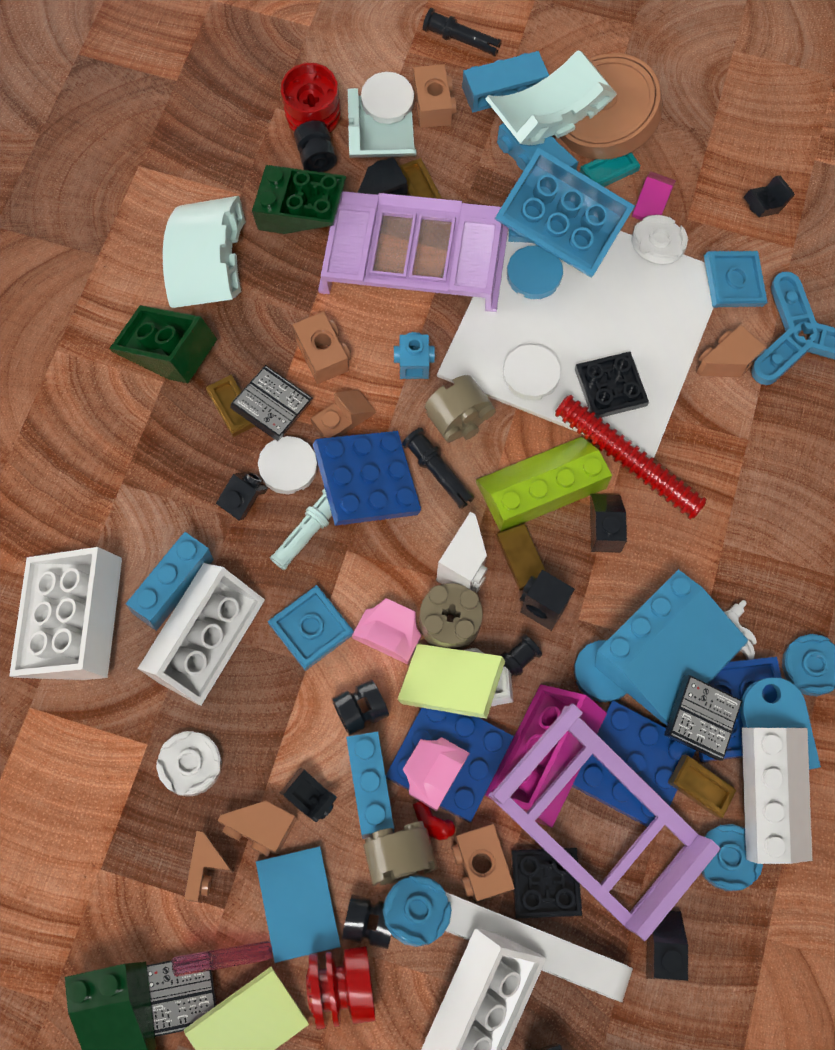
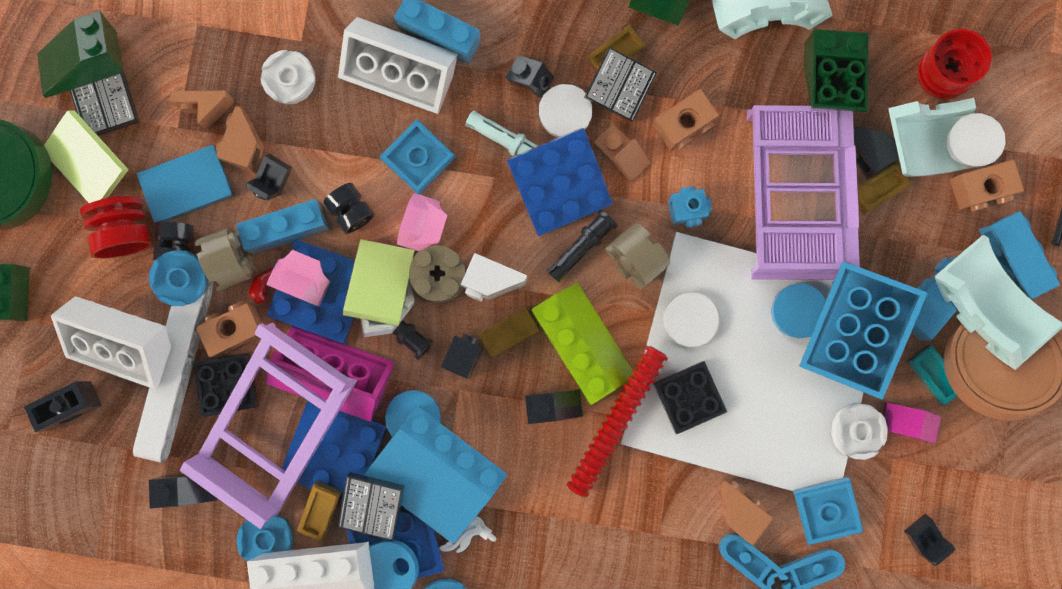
camera: 85 degrees right, 15 degrees up
clear pink axle [172,941,272,976] -> none
black wheel [294,120,337,173] -> none

